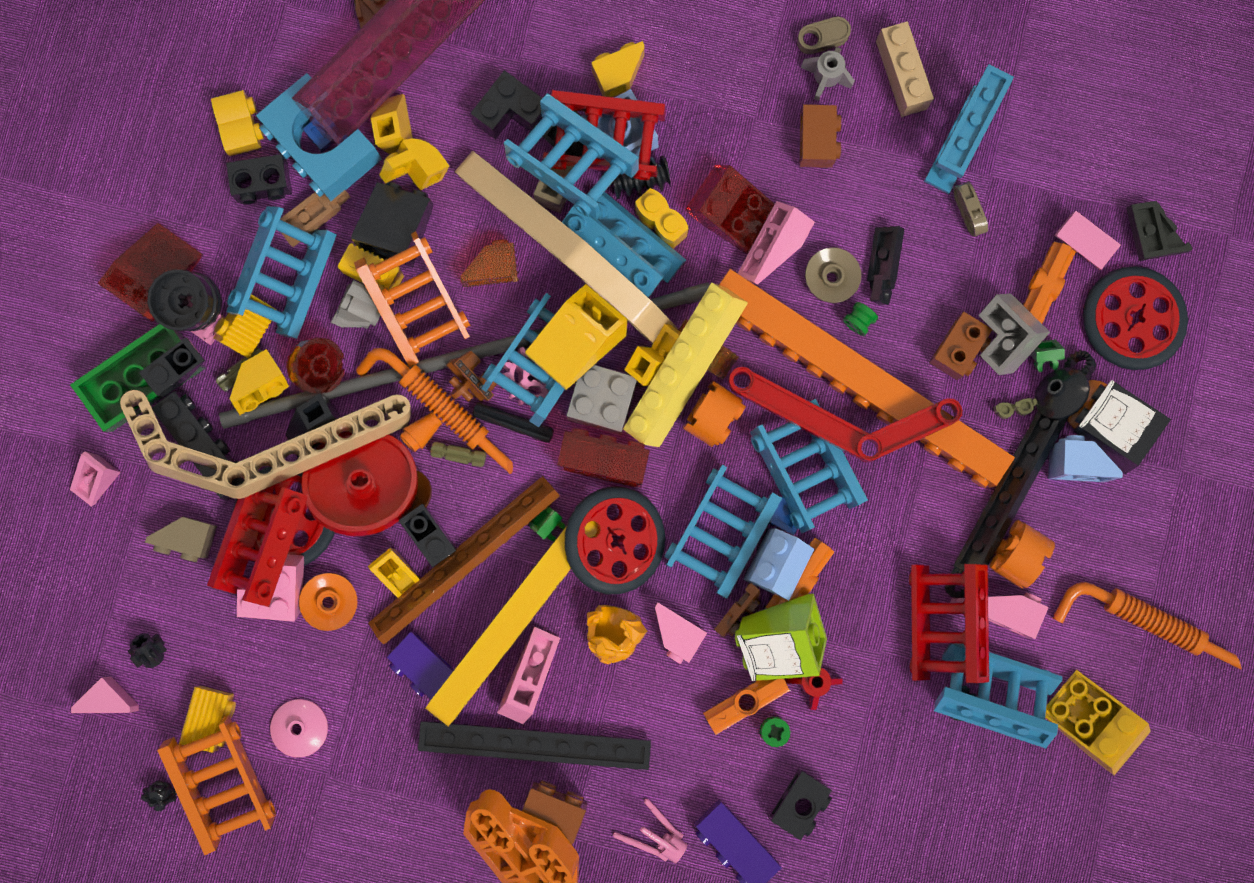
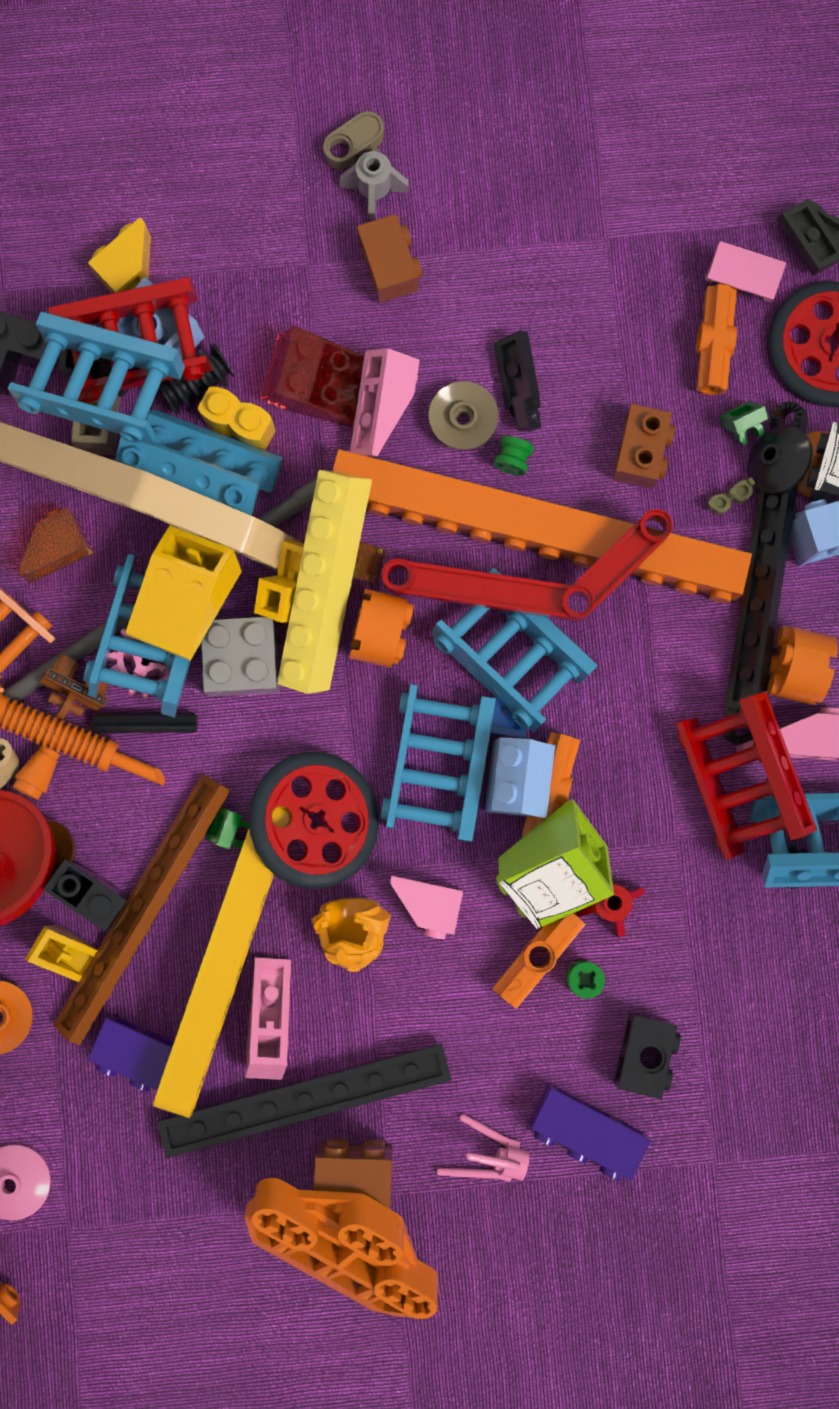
camera: 20 degrees left, 0 degrees up
olive axle [430,442,486,467] -> none
clear red brick [557,428,650,489] -> none
reddish brown wing [714,583,761,639] -> none
tan brick [876,21,934,117] -> none
dark azure fence [924,64,1014,194] -> none
dark tan piece [953,182,988,237] -> none
light grey brick [979,294,1050,375] -> none

